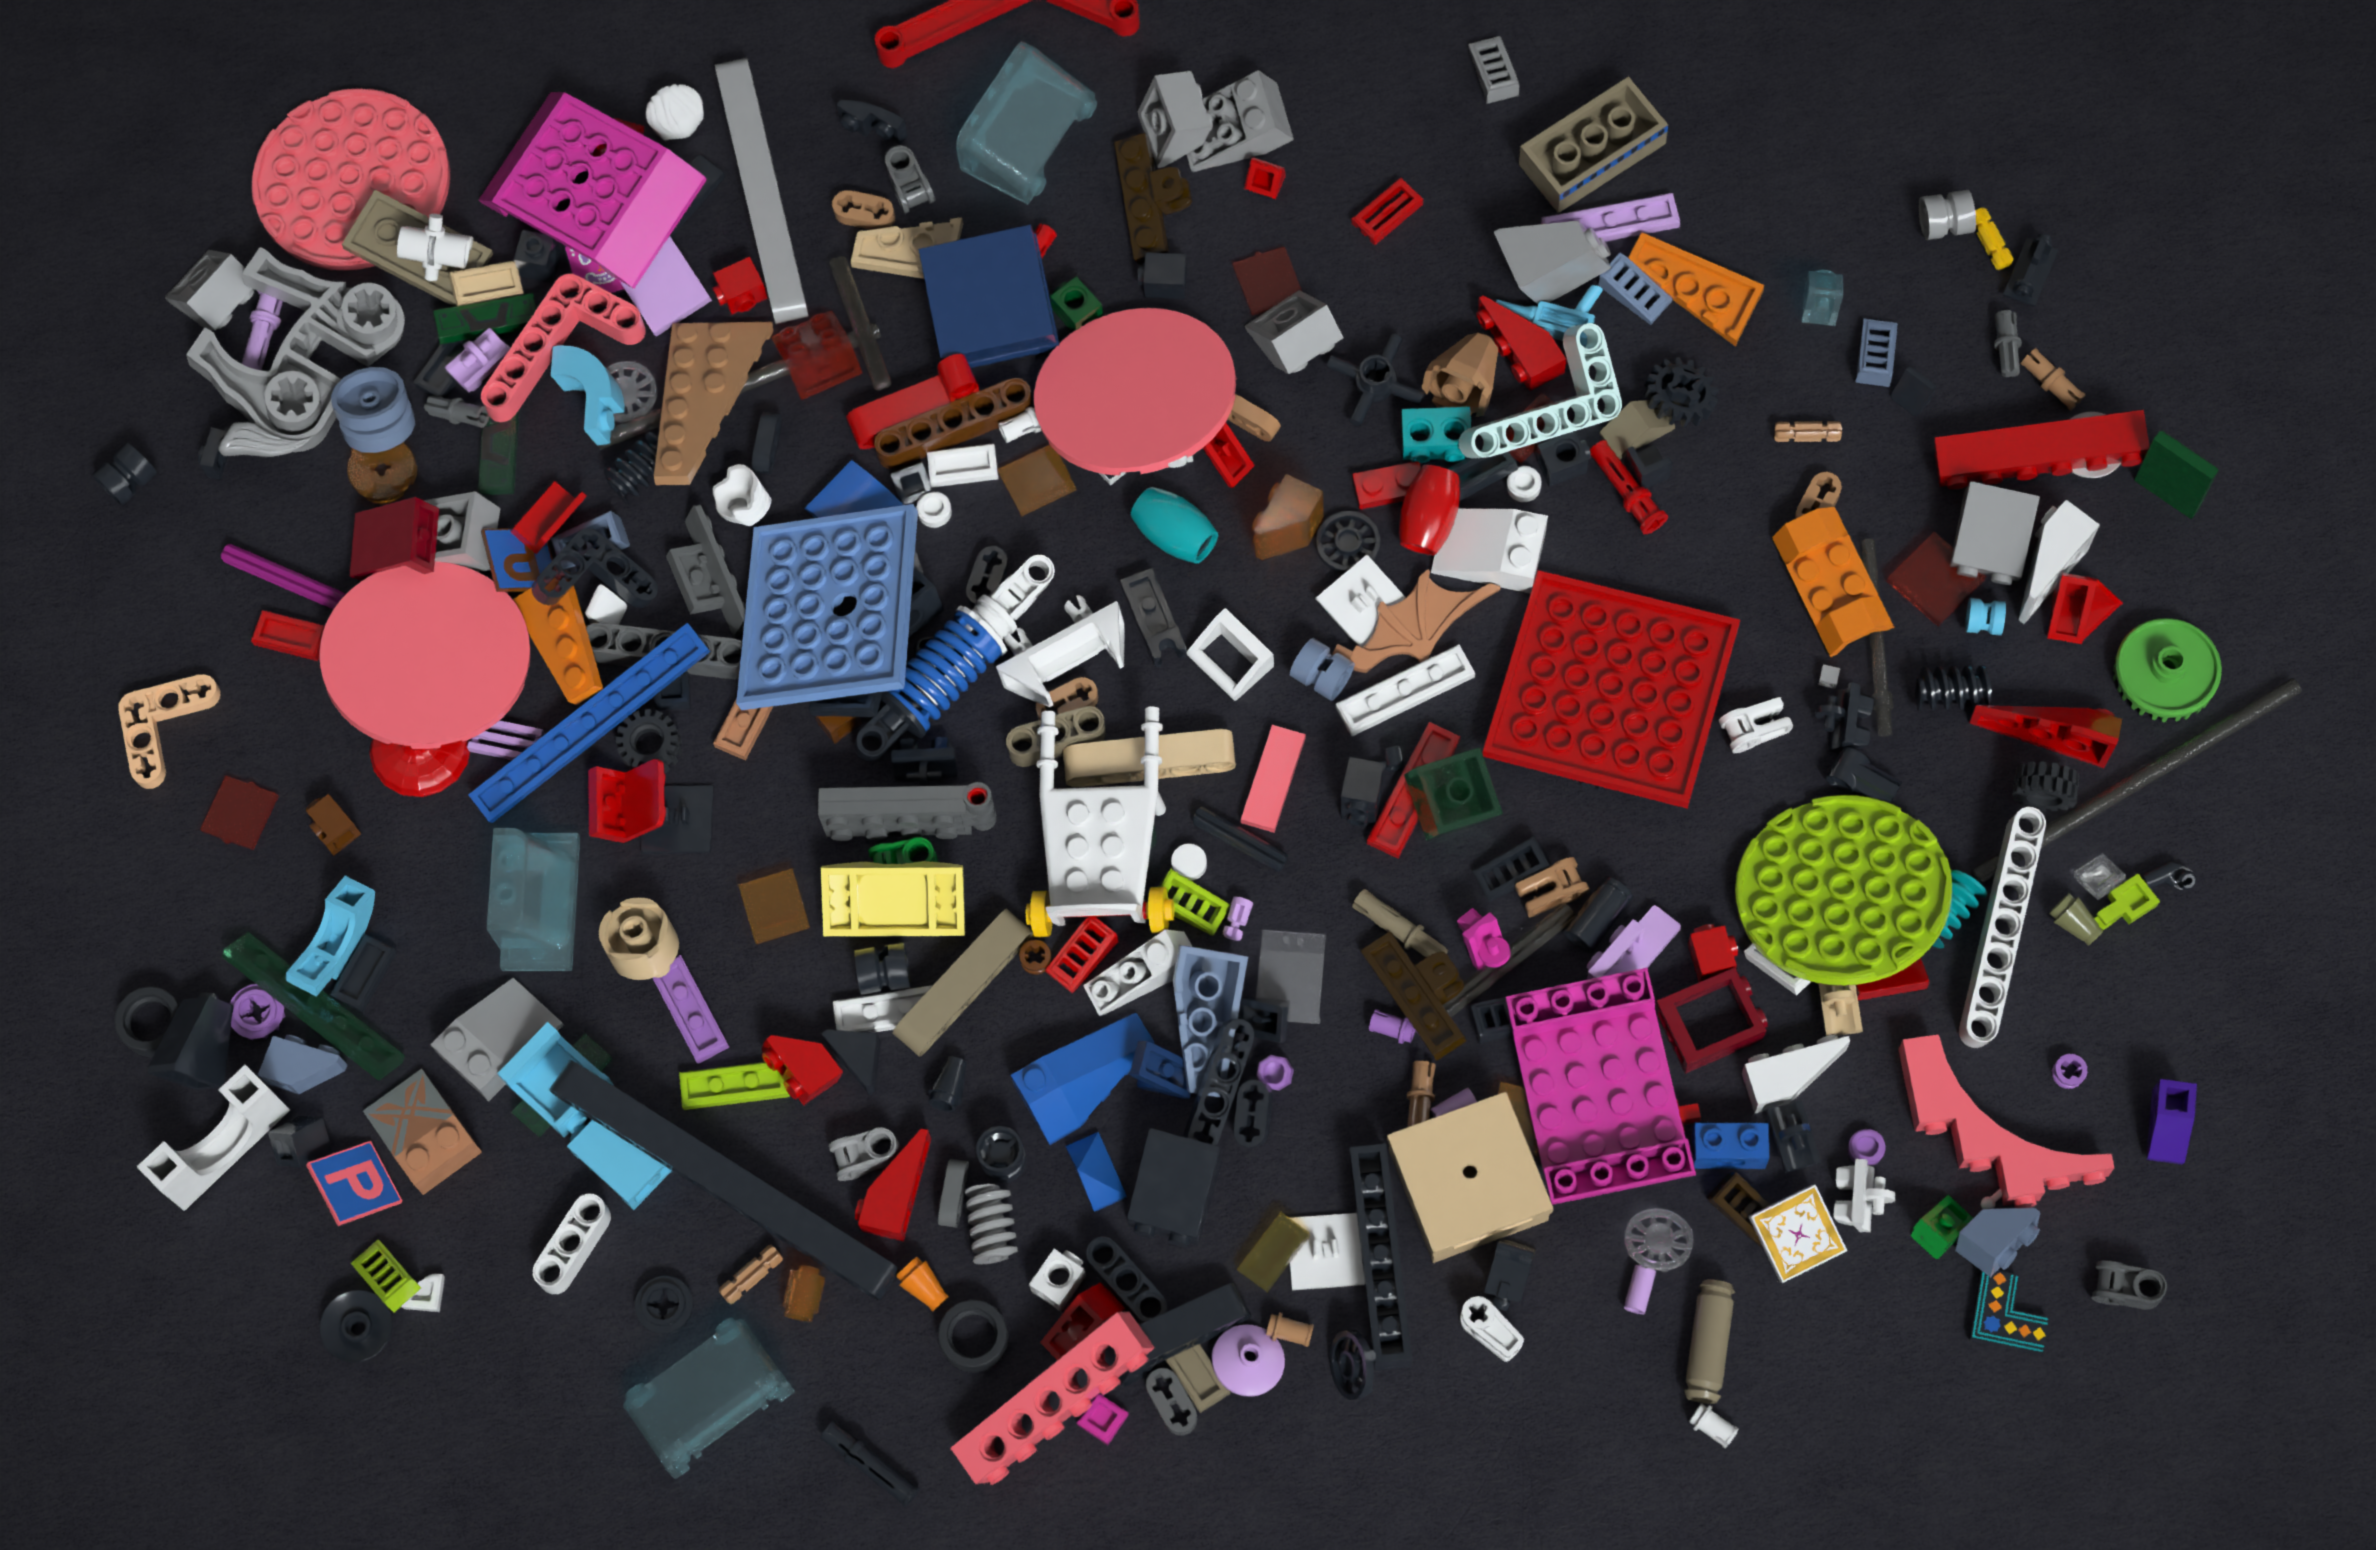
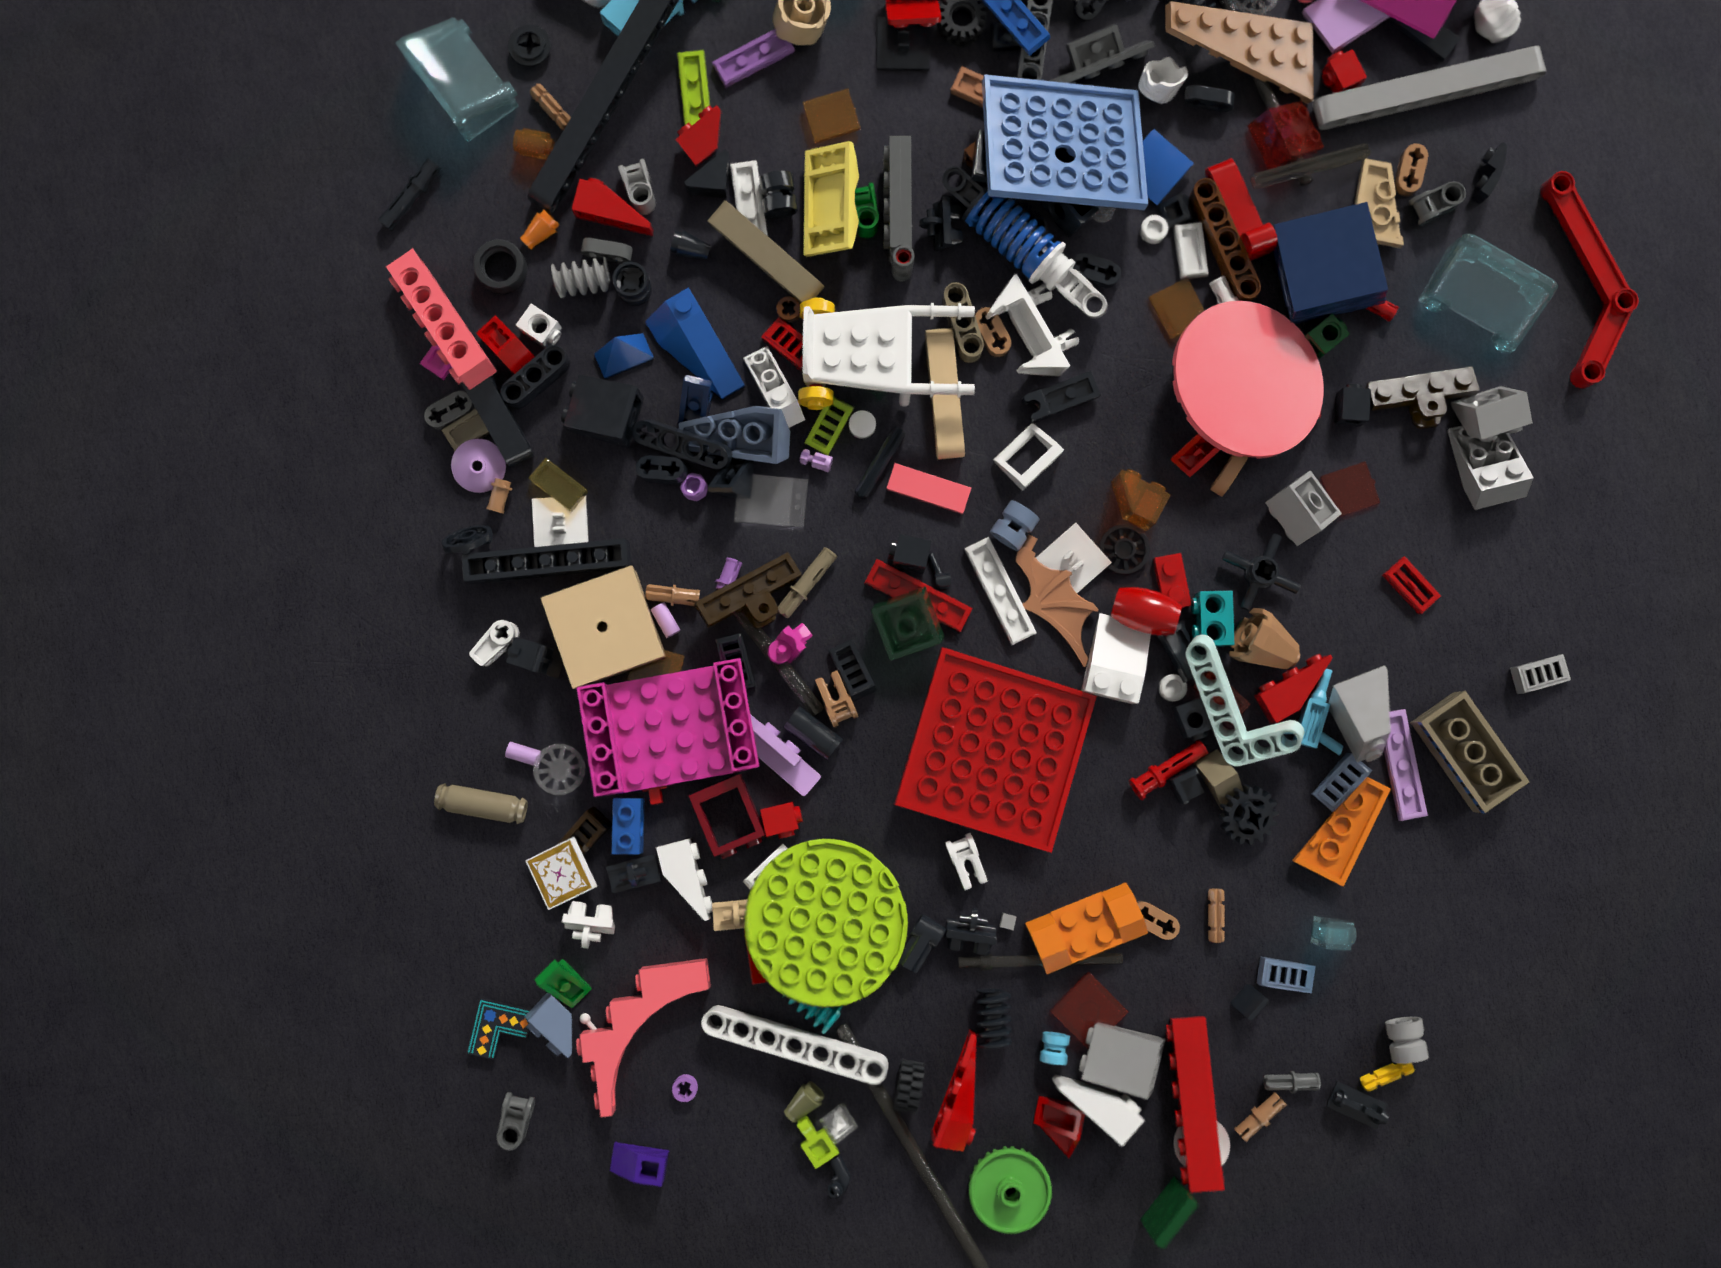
camera: 80 degrees right, 15 degrees up
teal piece [1131,487,1218,564] -> none
red slope [1244,158,1286,199] -> none
white pin [1689,1404,1739,1448] -> none
medium lavender tile [1848,1129,1886,1166] -> none

